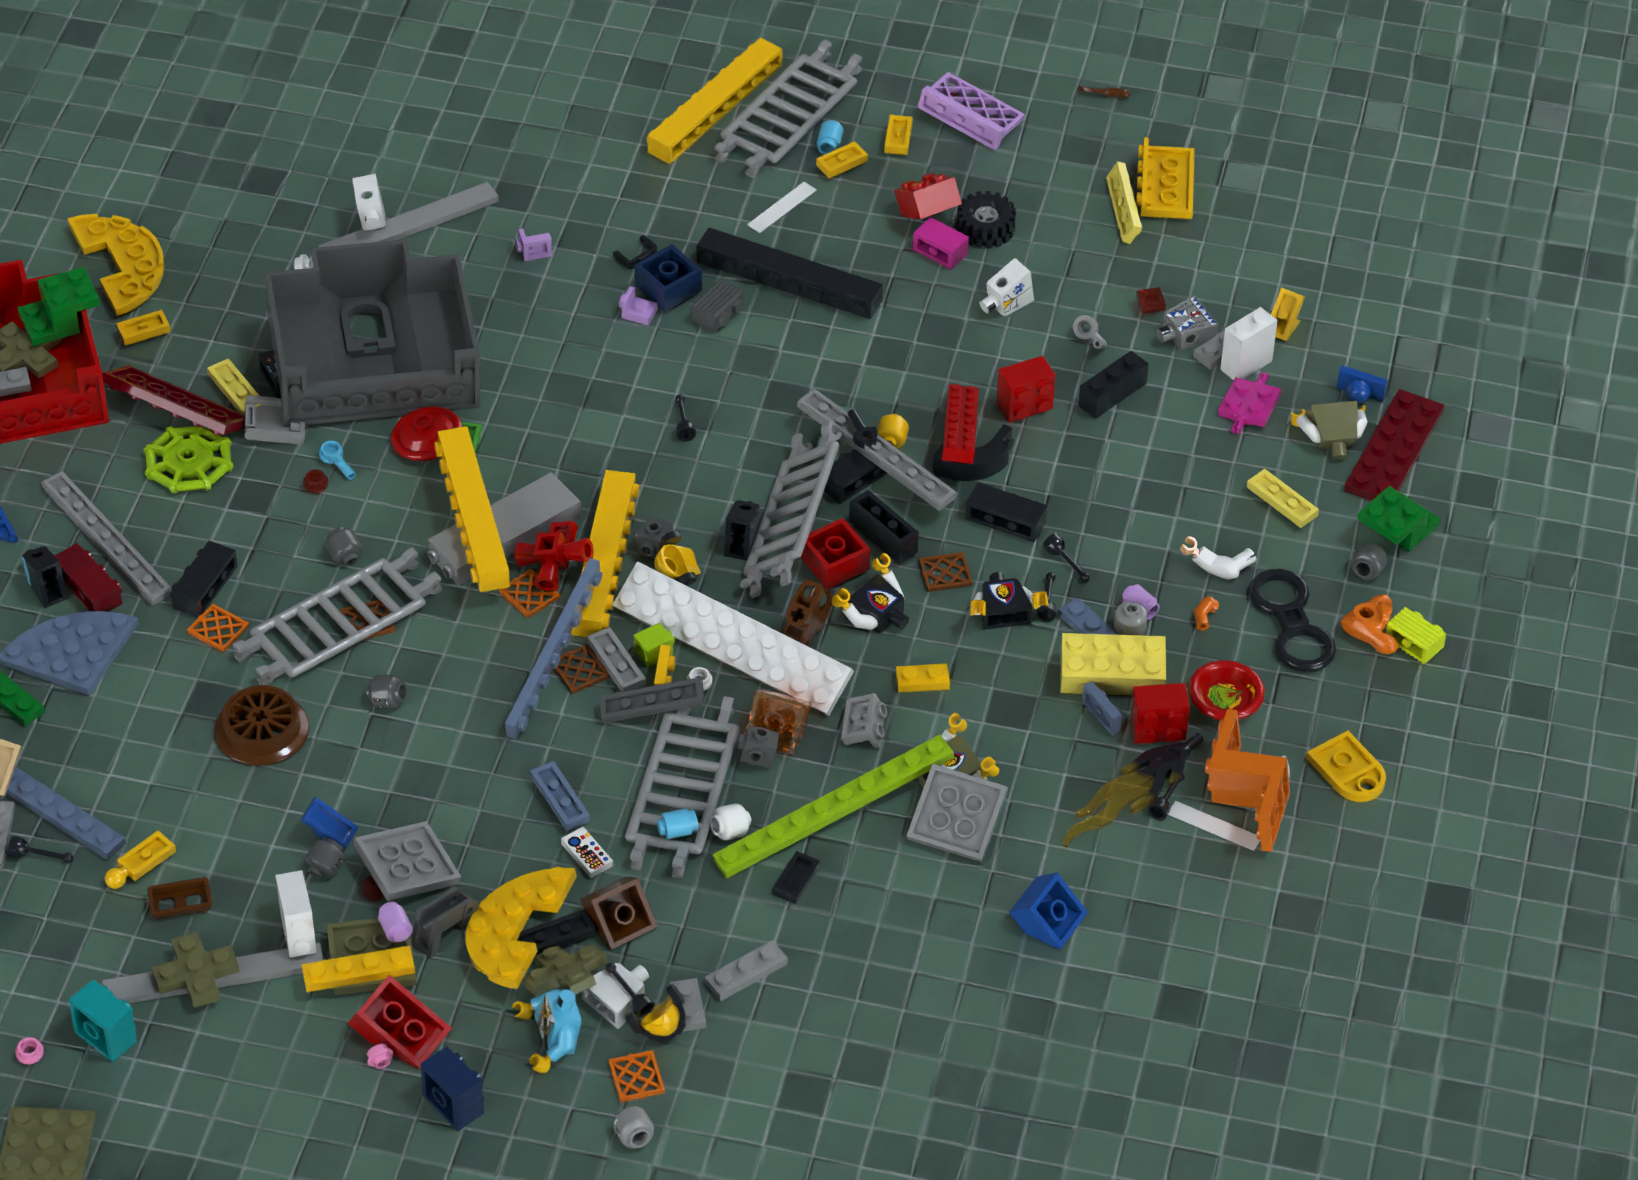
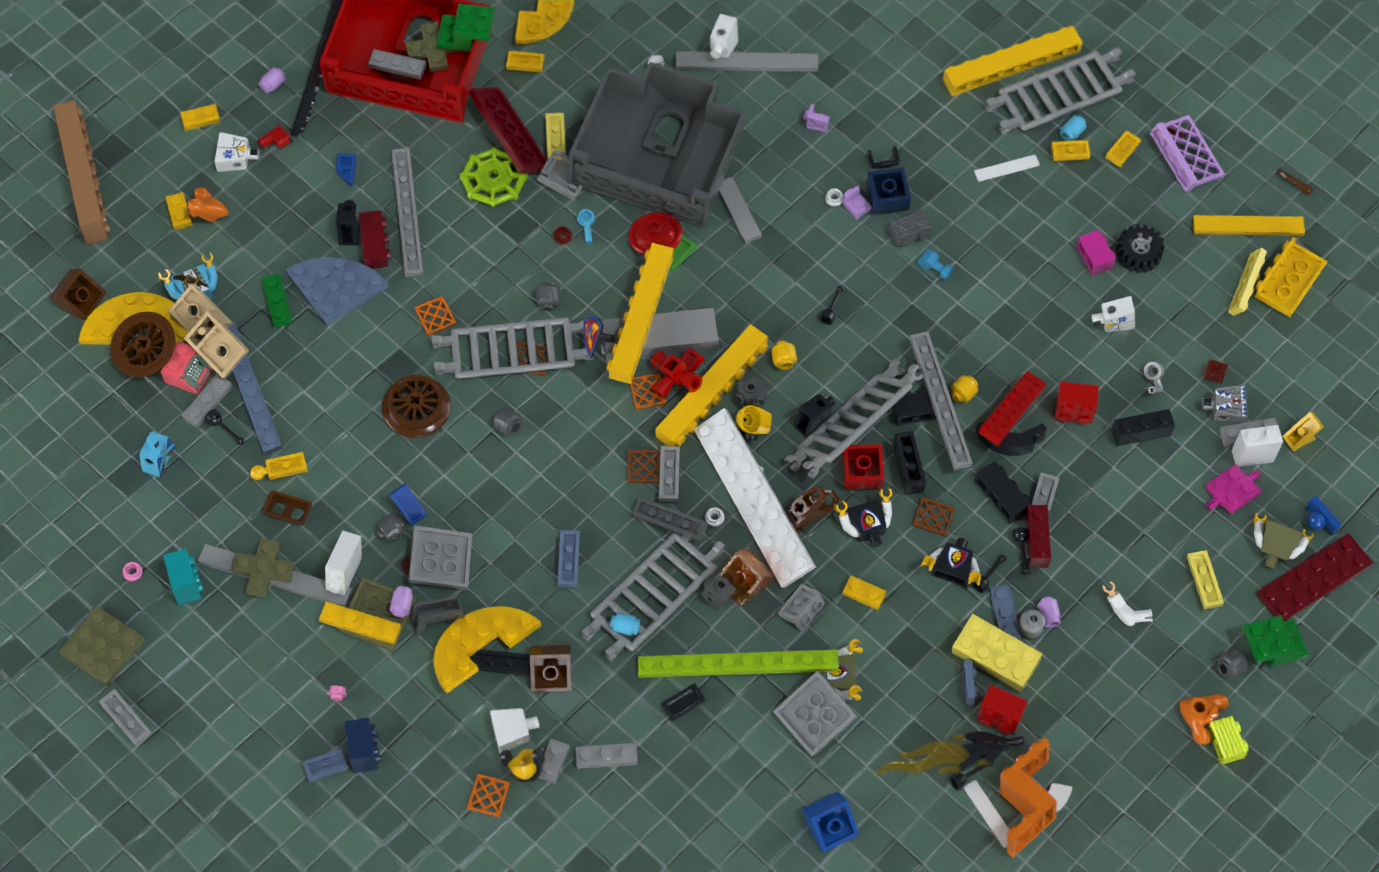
camera: 30 degrees right, 15 degrees up
black brick [170,541,238,618] -> none
red slope [347,975,452,1069] -> none
sand blue plate [505,558,603,739] -> none
medium azure torso [512,989,581,1073] -> none
olive plate [523,944,608,997] -> none
white tile [561,827,613,878] -> none
black hinge [605,963,655,1018] -> none
light grey head [613,1106,654,1149] -> none
lime brick [633,622,675,668] -> none
yellow plate [654,645,676,686] -> none
black brick [697,227,883,319] -> none
white head [710,803,751,841] -> none
black bar [847,409,878,448] -> none
brick [894,173,962,219] -> none
red piece [1188,660,1265,720] -> none
orange arm [1194,596,1219,631] -> none
black bar [1249,568,1336,672] -> none
yellow tile [1306,730,1386,802] -> none
none -> sand blue plate [303,748,348,783]
none -> shield [583,316,615,358]
none -> light grey tile [719,177,762,244]
none -> yellow head [771,341,797,370]
none -> white plate [825,189,844,206]
none -> dark azure leg [917,249,954,280]
none -> dark red brick [1025,505,1051,568]
none -> light grey plate [1031,472,1059,514]
none -> yellow tile [1193,215,1305,236]

